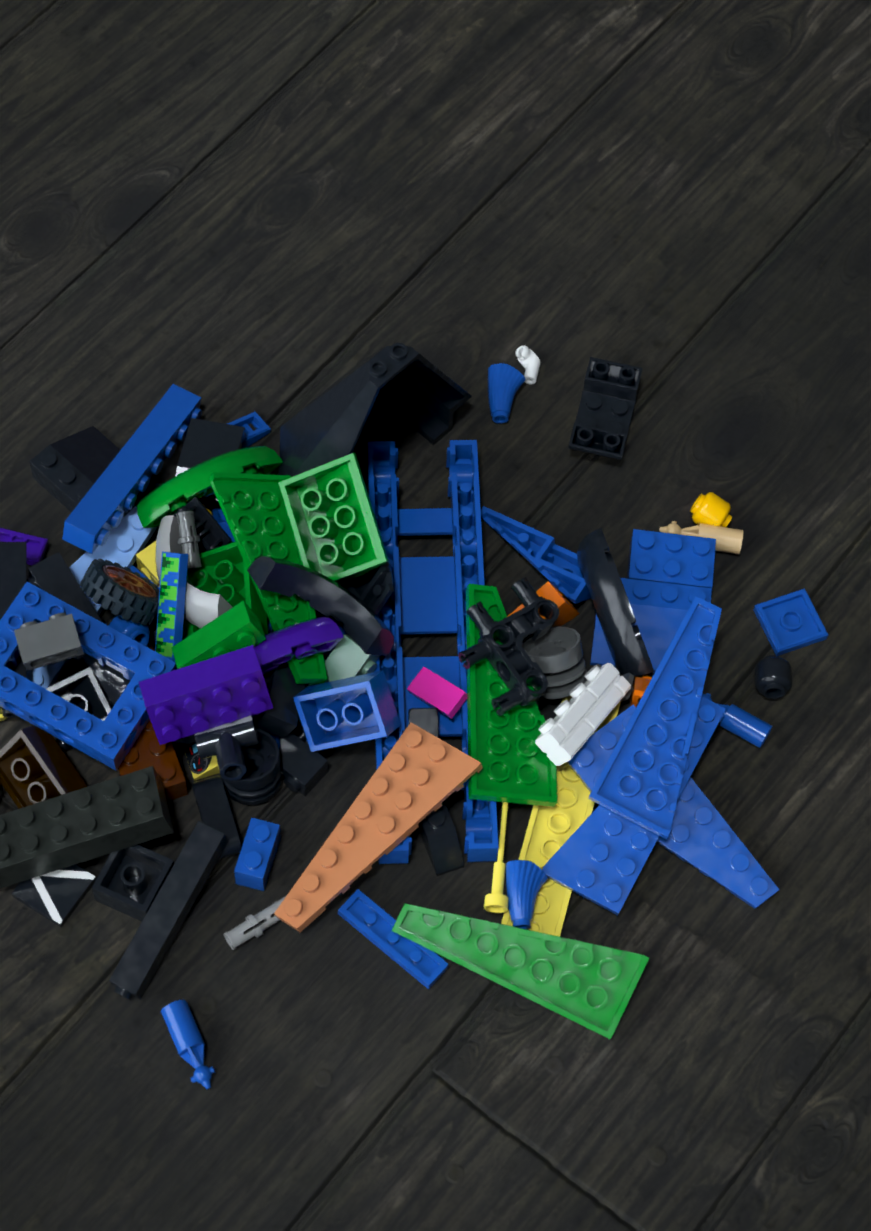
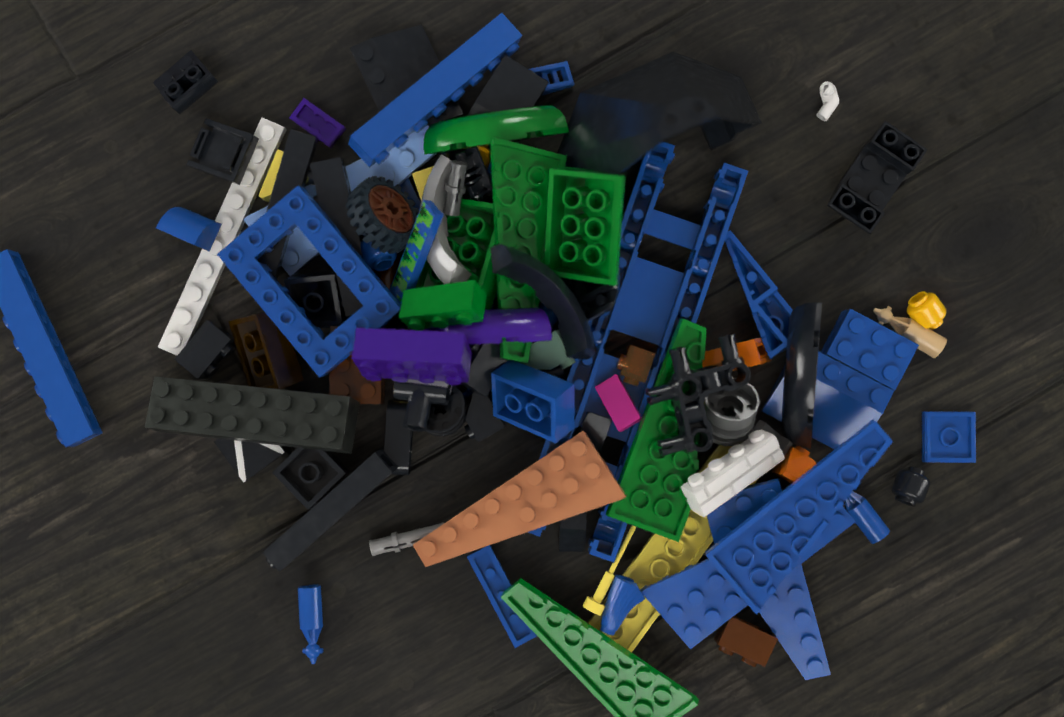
camera: 25 degrees right, 25 degrees up
dark grey brick [14,613,84,671] -> none
blue brick [234,818,281,891] -> none
blue piece [488,363,526,423] -> none
none -> clear orange brick [616,345,655,387]
none -> reddish brown brick [714,615,778,667]

